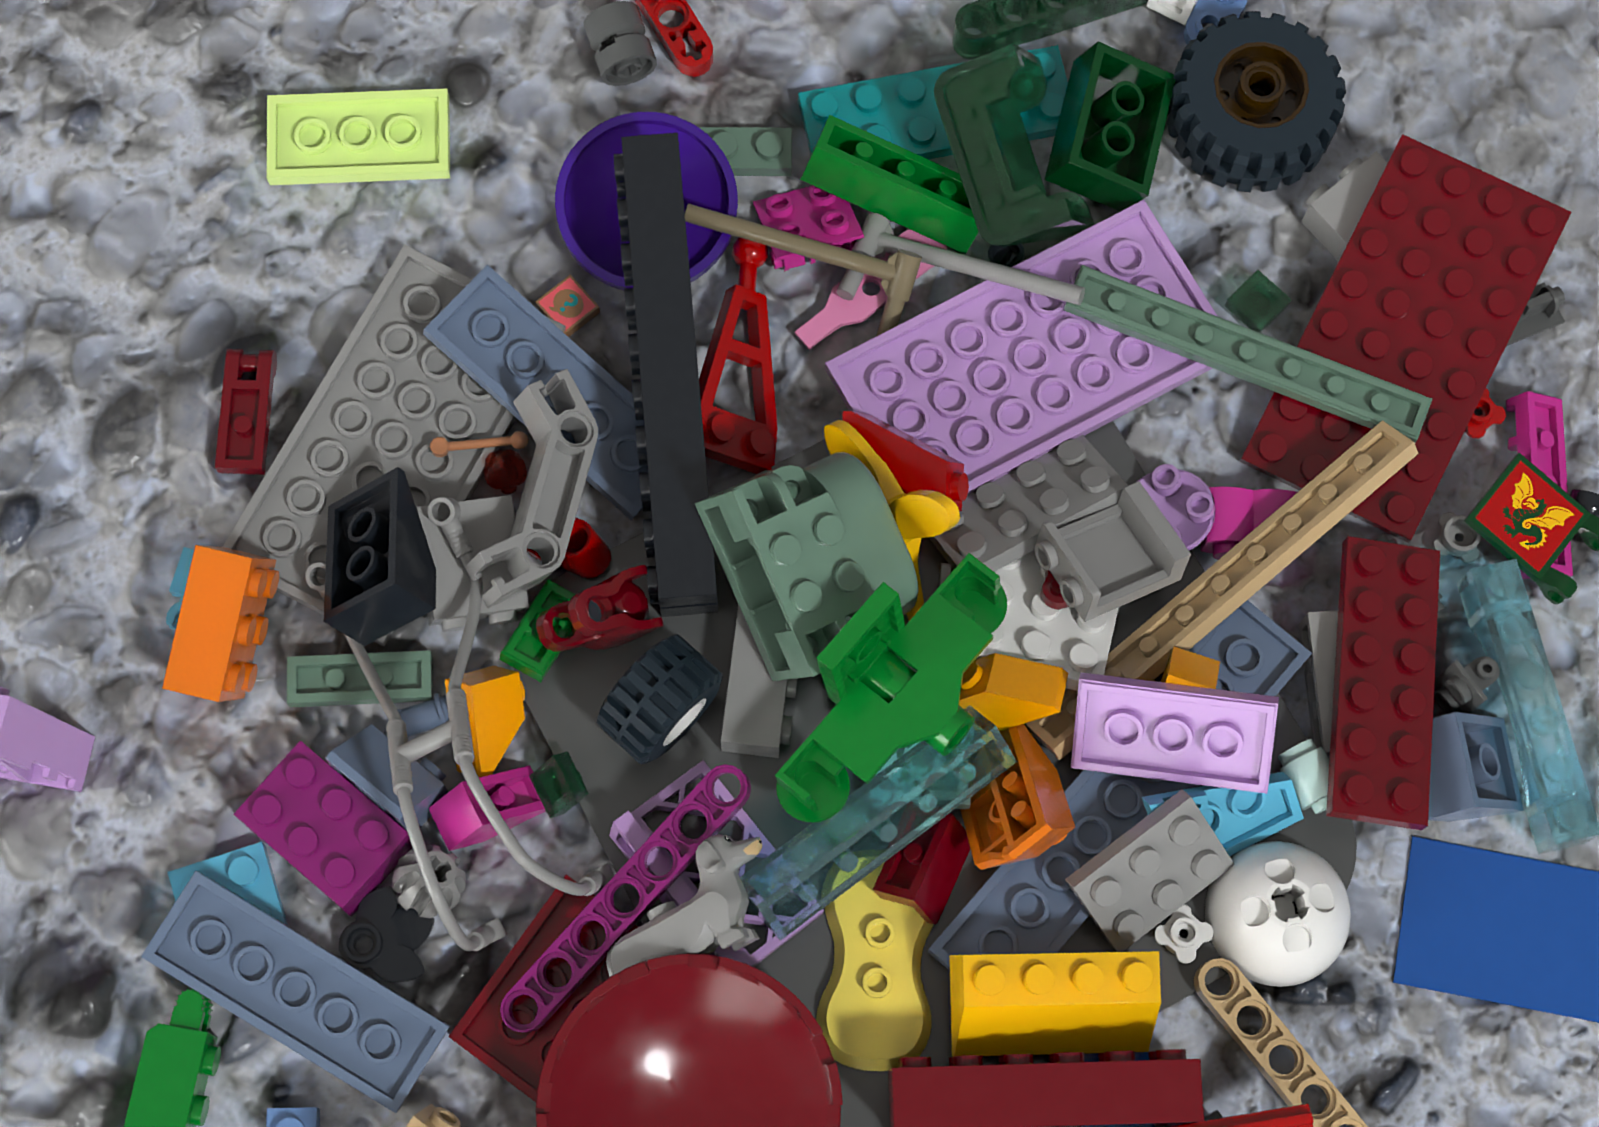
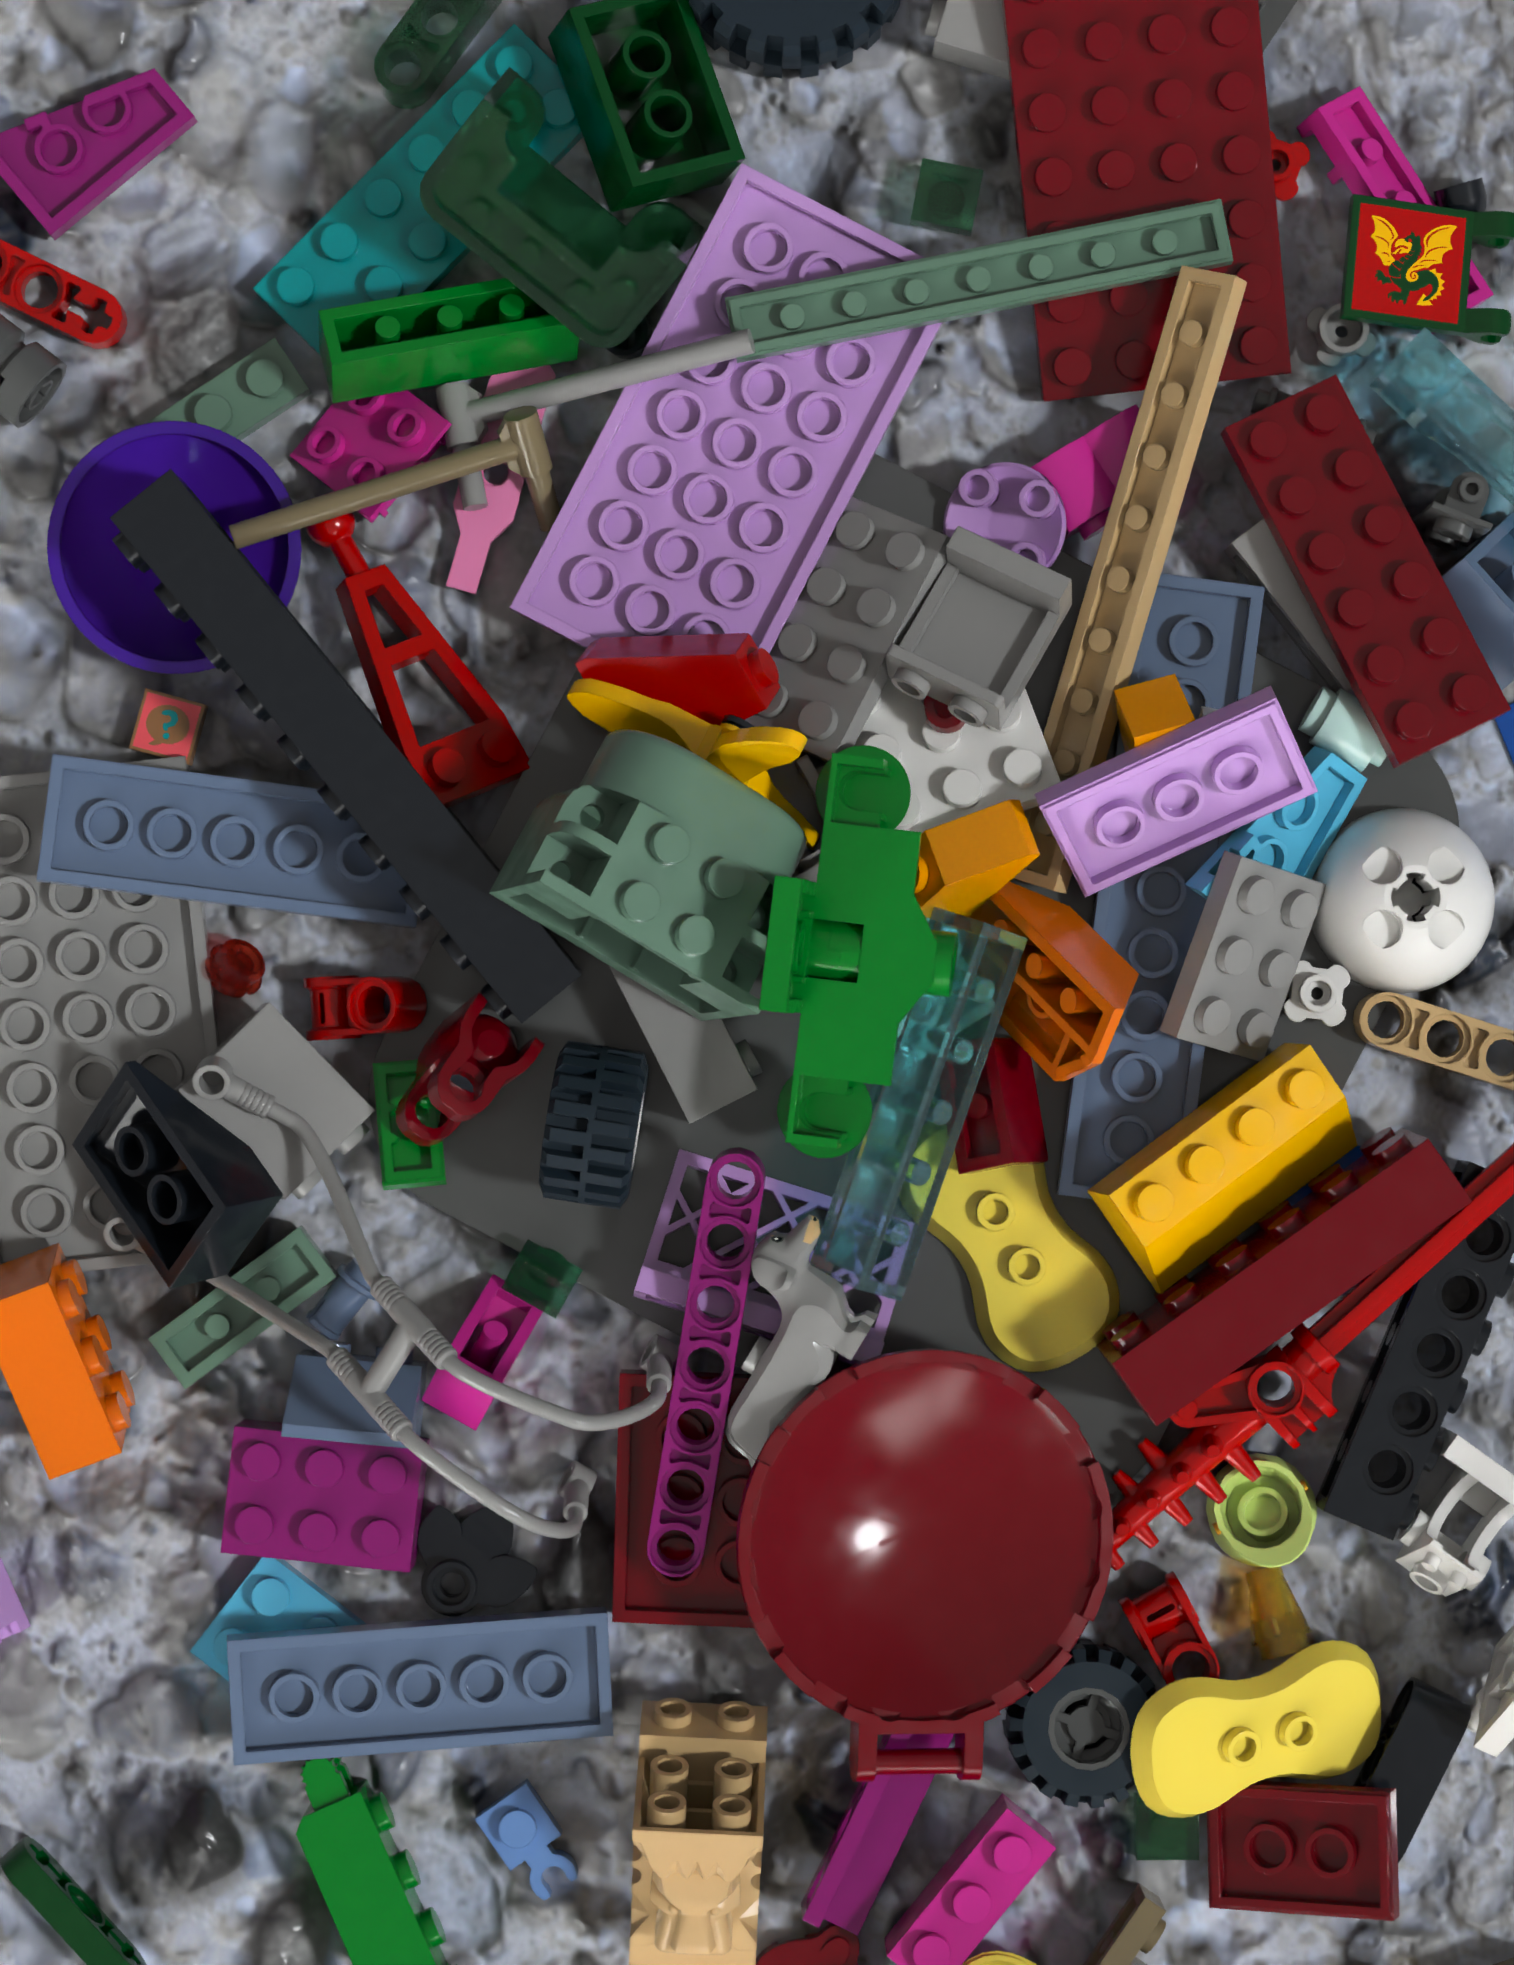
camera: 30 degrees left, 15 degrees up
light grey piece [392,844,466,918] -> none
nougat hinge [430,431,529,457] -> none
light orange slope [444,666,525,777] -> none
light grey piece [465,369,598,608] -> none

